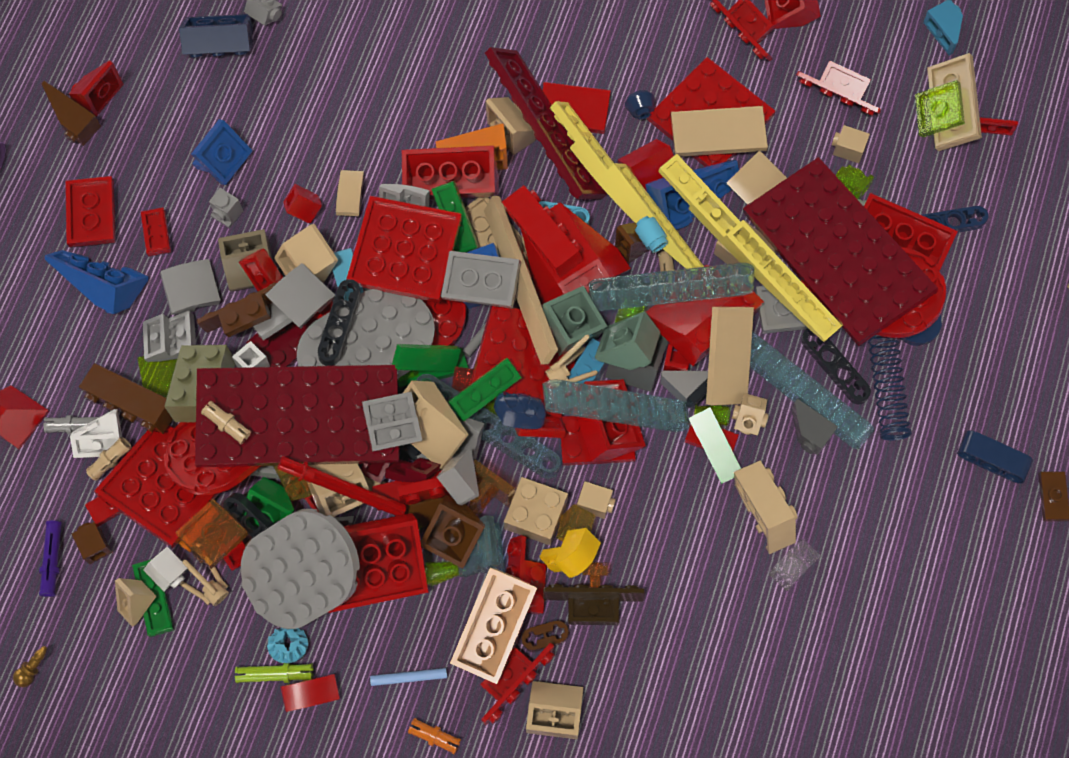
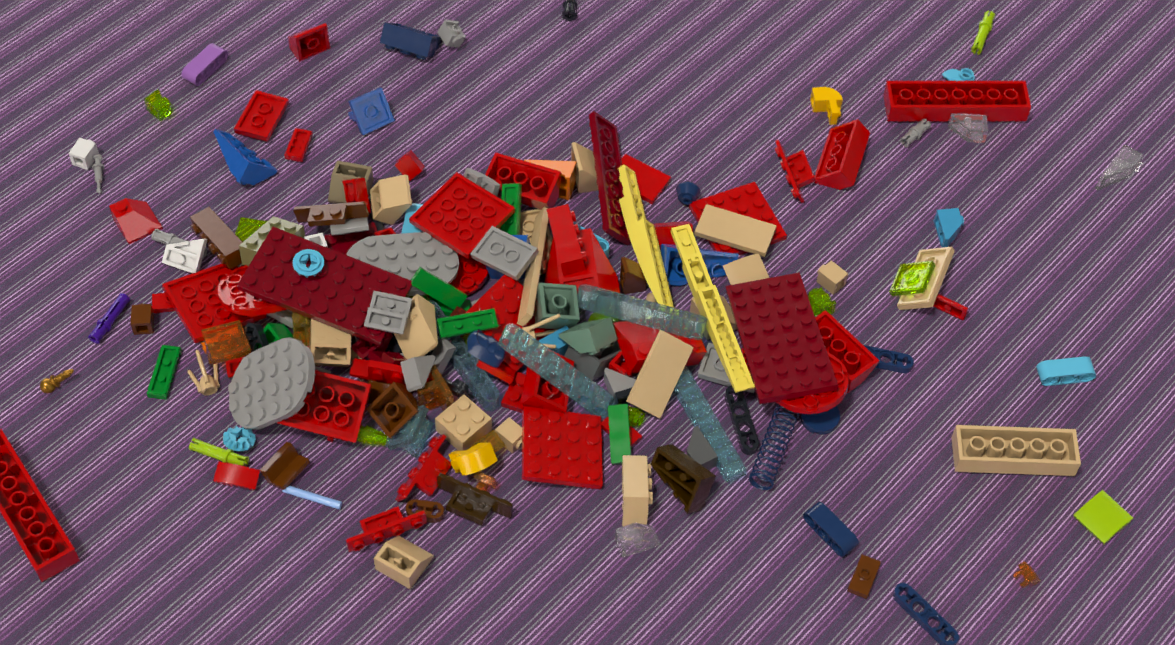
camera: 20 degrees right, 15 degrees down
reddish brown slope [41,81,101,146] -> none
tan pin [86,437,132,481] -> none
tan slope [115,578,156,627] -> none
light grey slope [143,310,196,362] -> none
white brick [144,547,188,591] -> none
light grey slope [160,259,220,315] -> none
tan pin [201,401,251,444] -> none
light grey brick [209,188,243,229] -> none
light grey slope [266,263,335,329] -> none
red axle [277,456,407,516] -> none
black beam [317,279,360,366] -> none
tan slope [336,170,364,216] -> none
orange pin [408,718,461,755] -> none
light nougat slope [450,568,537,684] -> none
medium azure brick [635,216,668,253] -> none
tan brick [732,393,769,435] -> none
bracket [796,61,881,116] -> none
none -> reddish brown panel [260,441,310,490]
none -> medium azure gear [293,249,324,278]
none -> black plate [440,377,474,400]
none -> red plate [522,406,603,489]
none -> dark brown wedge [651,444,716,514]

